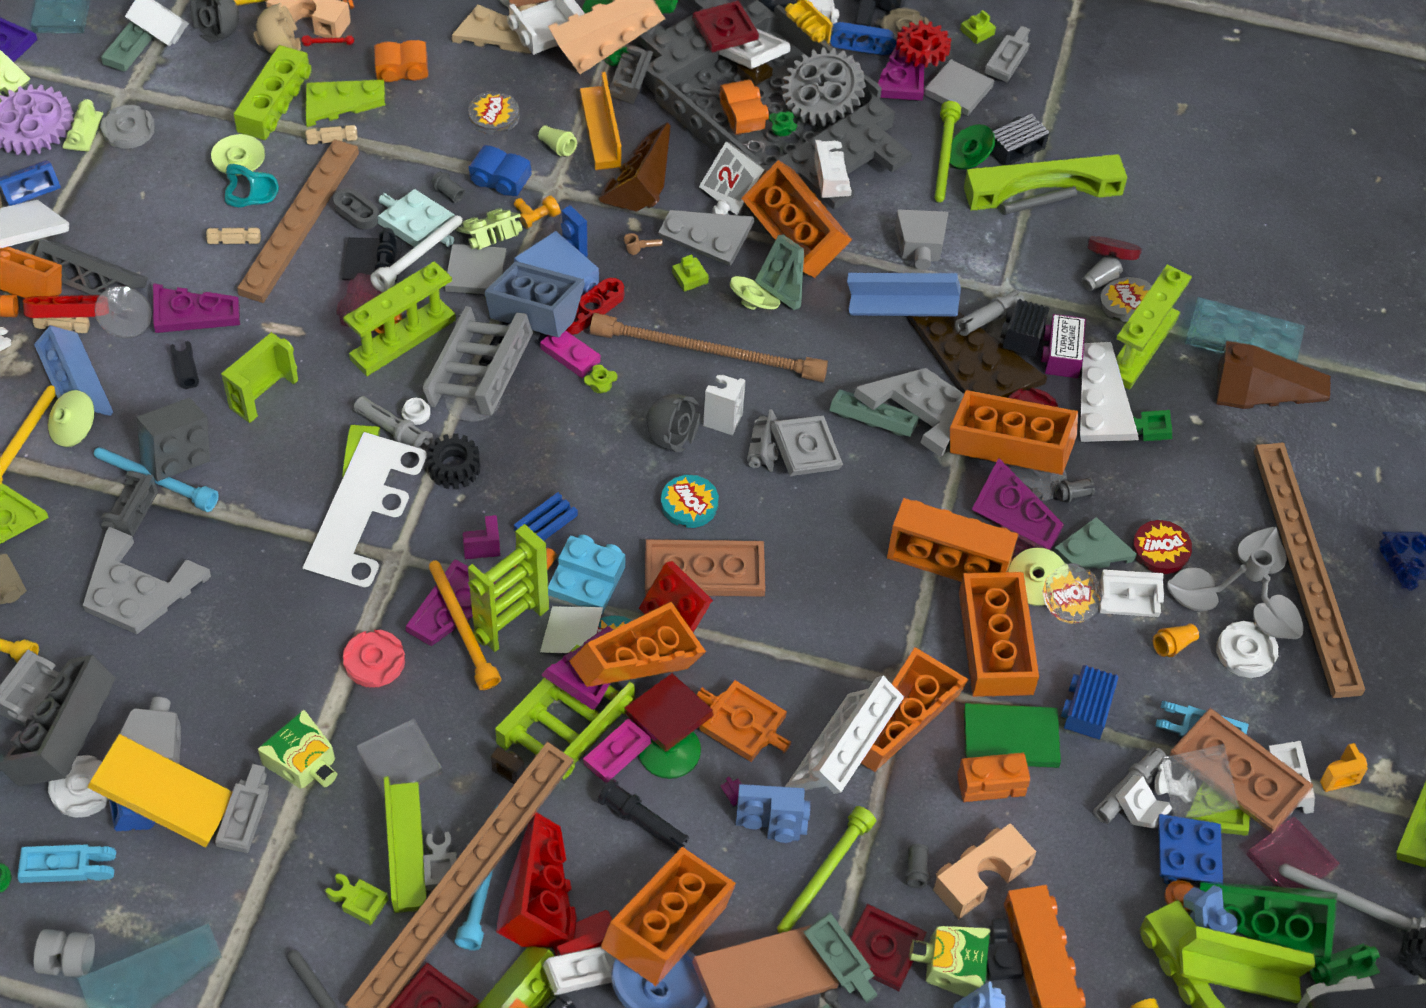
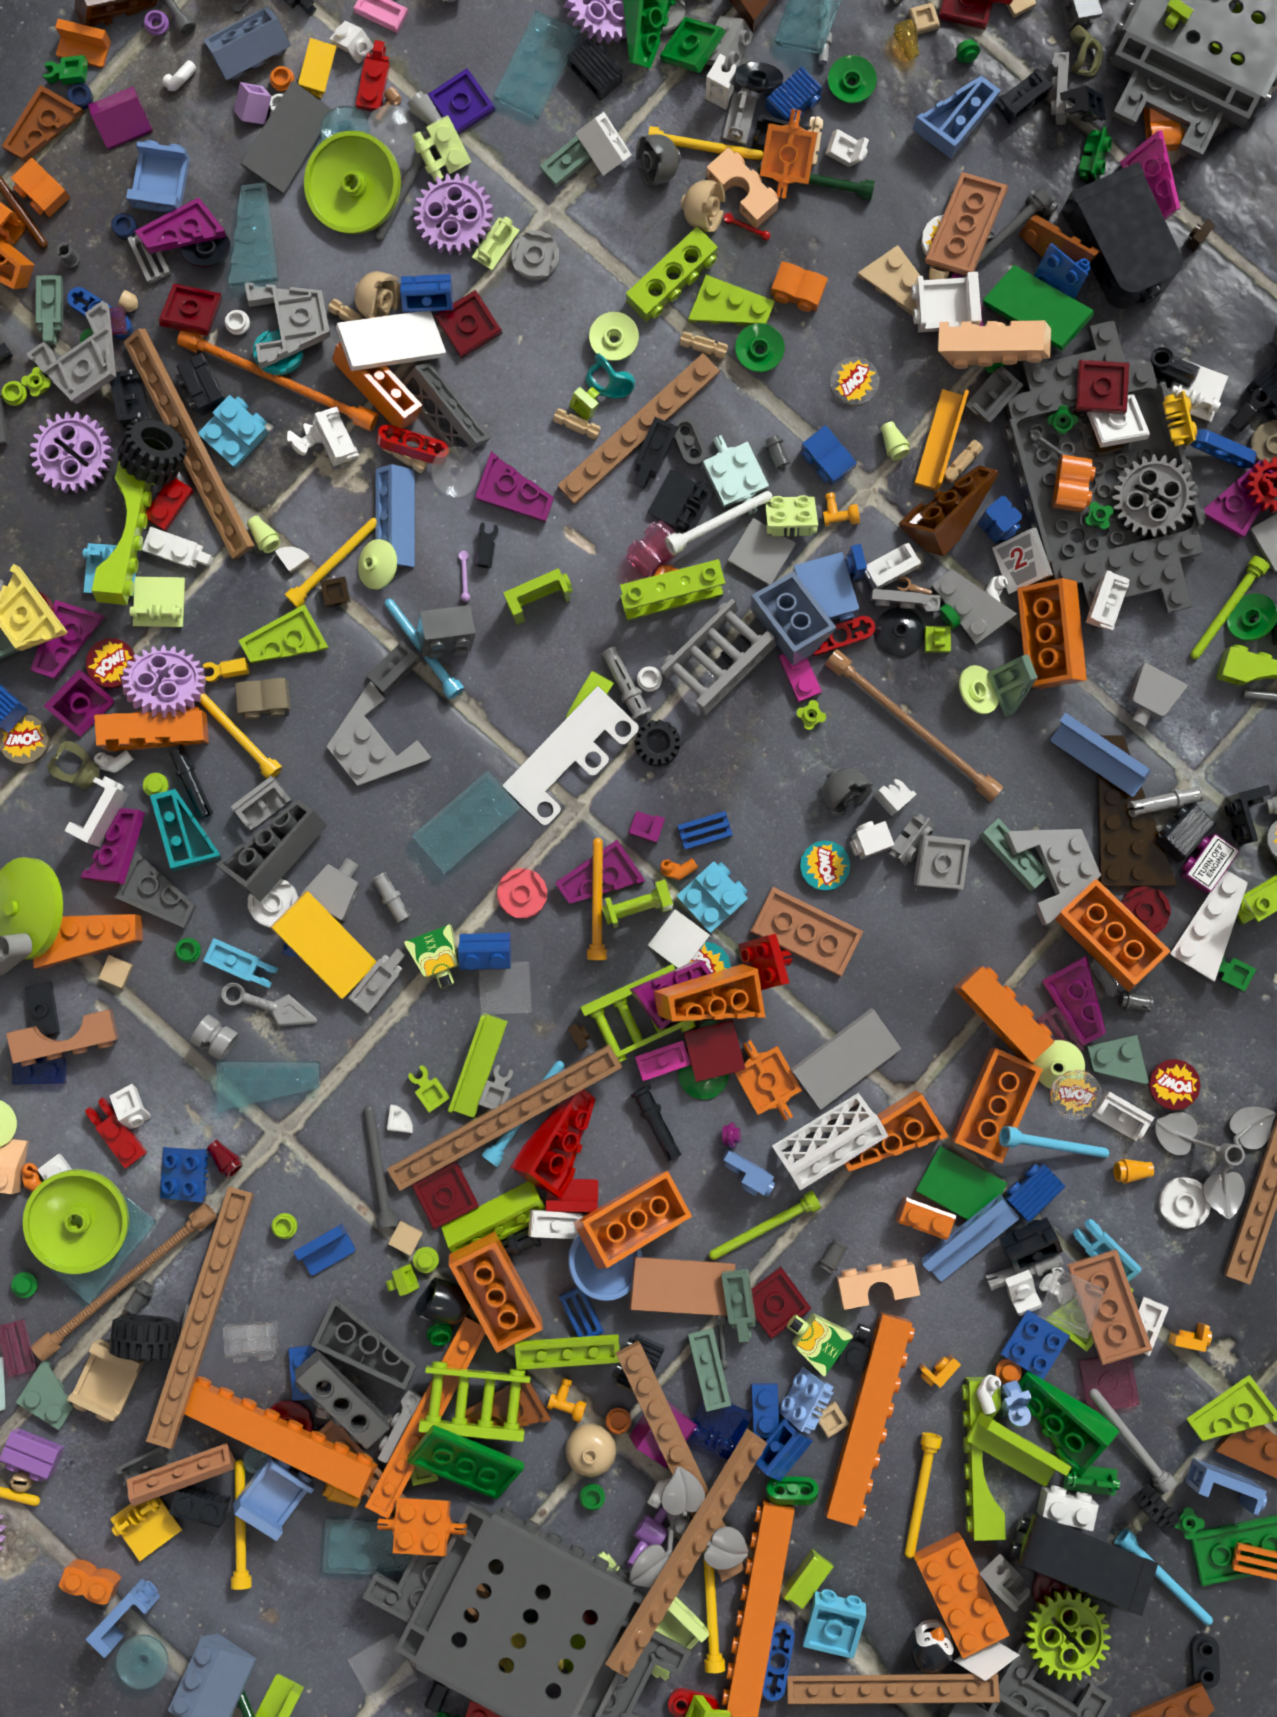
camera: 30 degrees right, 30 degrees up
none -> light grey piece [221,983,317,1026]
none -> dark brown plate [320,576,351,608]
none -> light grey pin [372,872,411,923]
none -> white tile [387,1104,413,1133]
none -> clear light blue plate [412,770,521,874]
none -> dark red tile [434,290,503,359]
none -> lavender hinge [458,551,470,602]
none -> blue brick [458,933,512,970]
none -> lime tile [569,387,600,421]
none -> black hinge [634,417,679,489]
none -> green dish [735,323,785,372]
none -> light grey tile [791,1008,901,1110]
none -> white brick [850,821,895,860]
none -> white hinge [864,543,921,589]
none -> light grey hinge [869,589,940,612]
none -> black dish [875,607,925,657]
none -> light orange bracket [919,1354,961,1388]
none -> medium blue panel [921,1194,1019,1281]
none -> green tile [938,604,961,629]
none -> tan axle [944,440,983,483]
none -> white arm [977,1375,1001,1415]
none -> blue brick [978,496,1022,543]
none -> medium azure piece [999,1126,1109,1158]
none -> black brick [1000,1217,1063,1273]
none -> green plate [1048,405,1078,435]
none -> black bracket [1224,785,1271,846]

